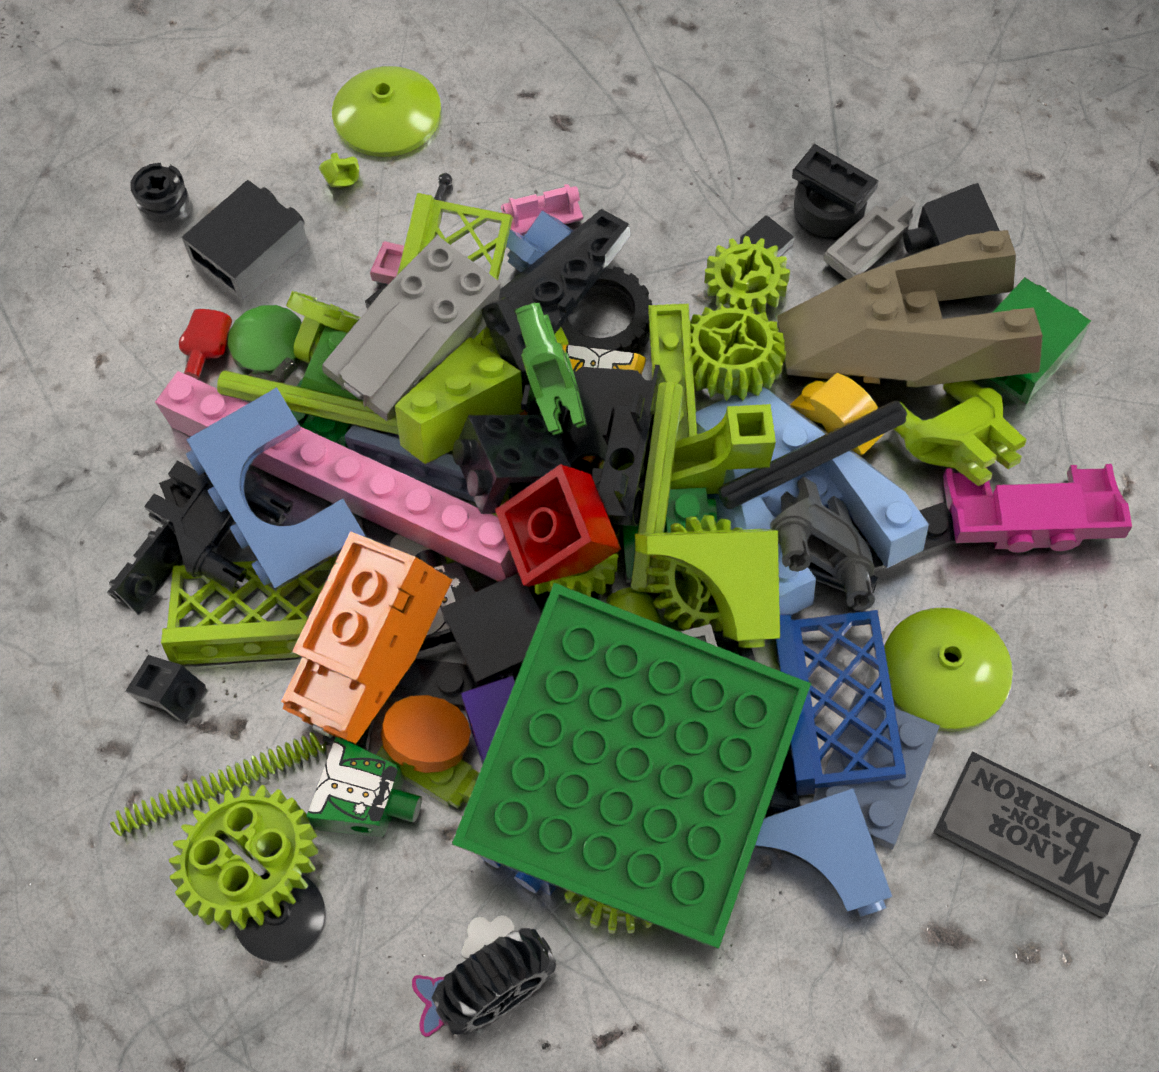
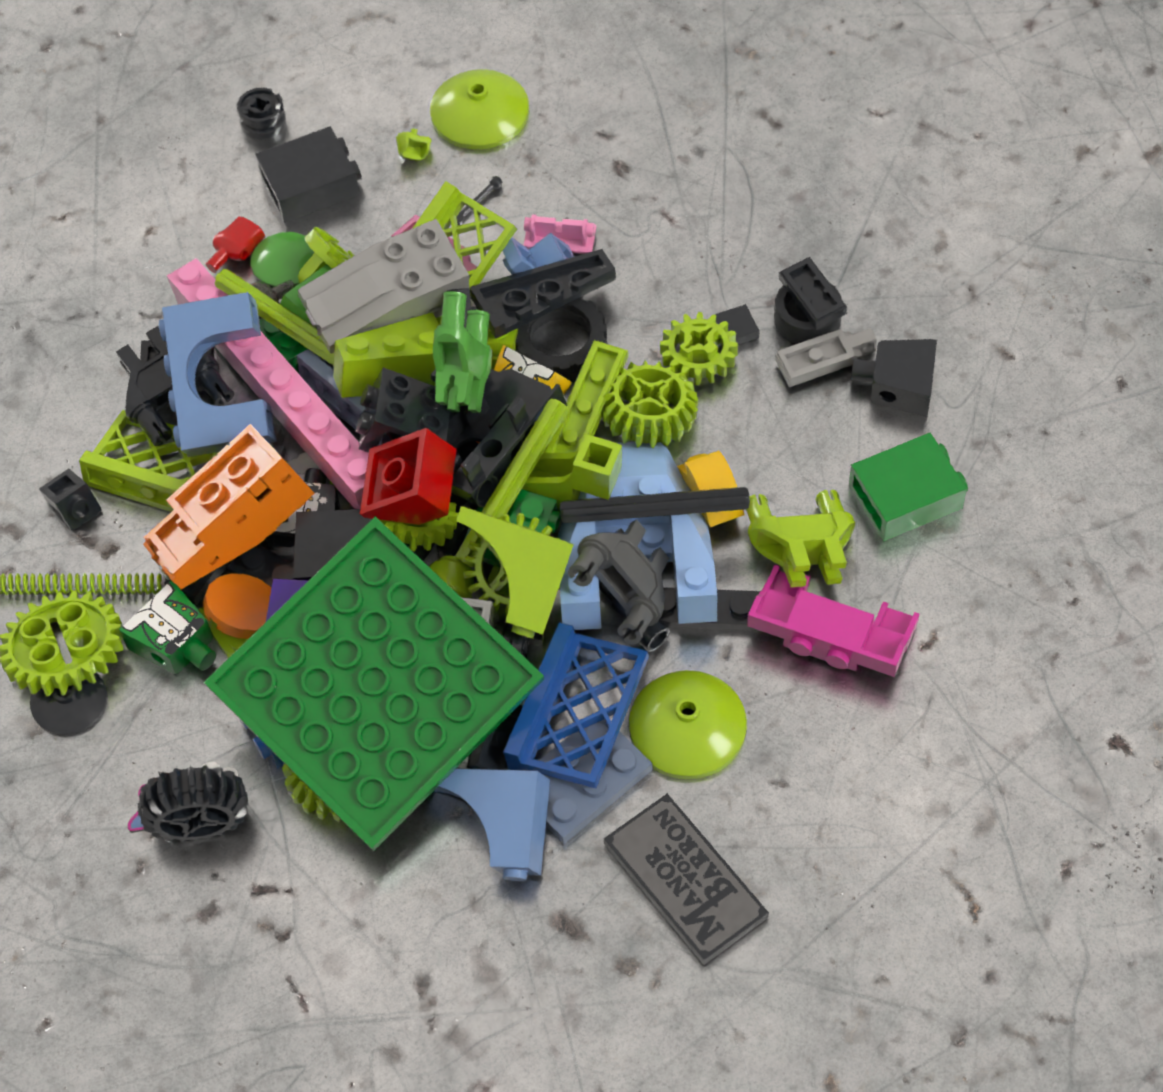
camera: 25 degrees right, 5 degrees down
black hinge [107,524,182,614] -> none
dark tan wedge [777,230,1043,387] -> none

